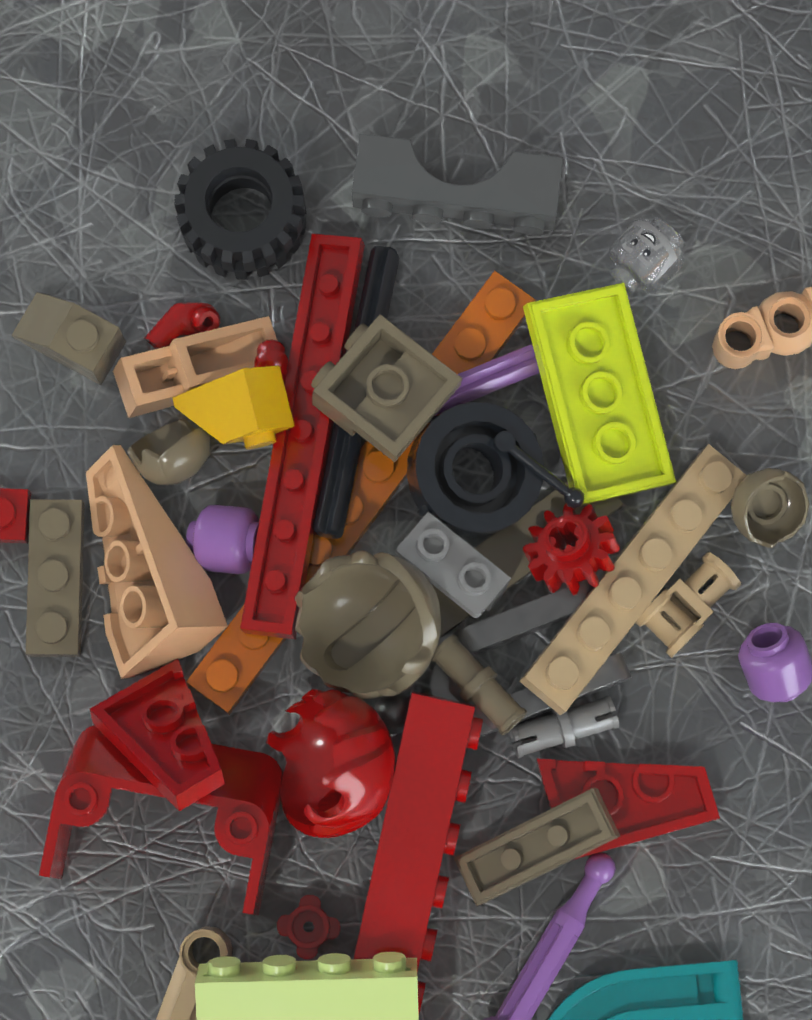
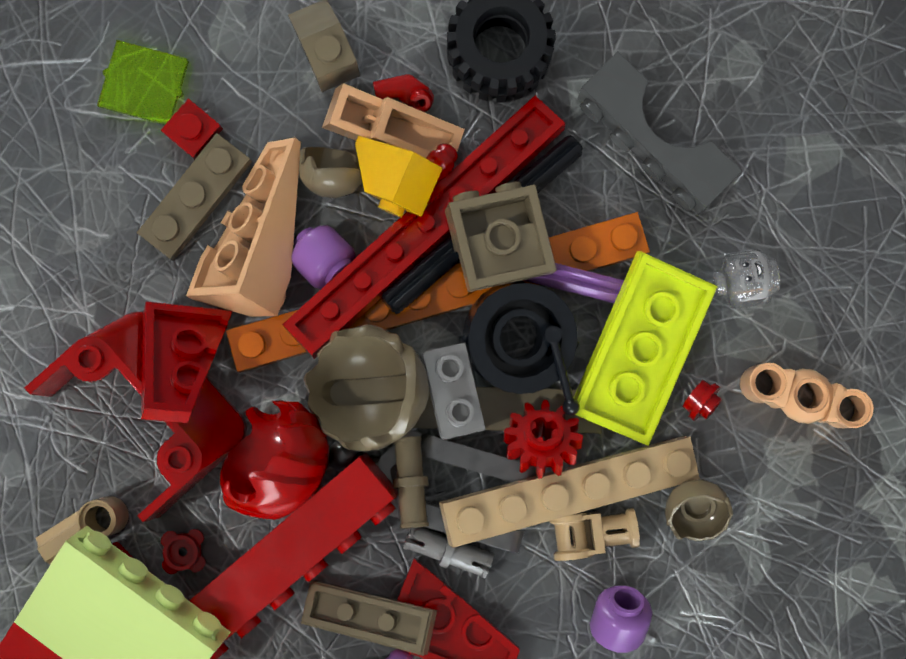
camera: 30 degrees right, 5 degrees up
none -> red plate [682,380,722,421]

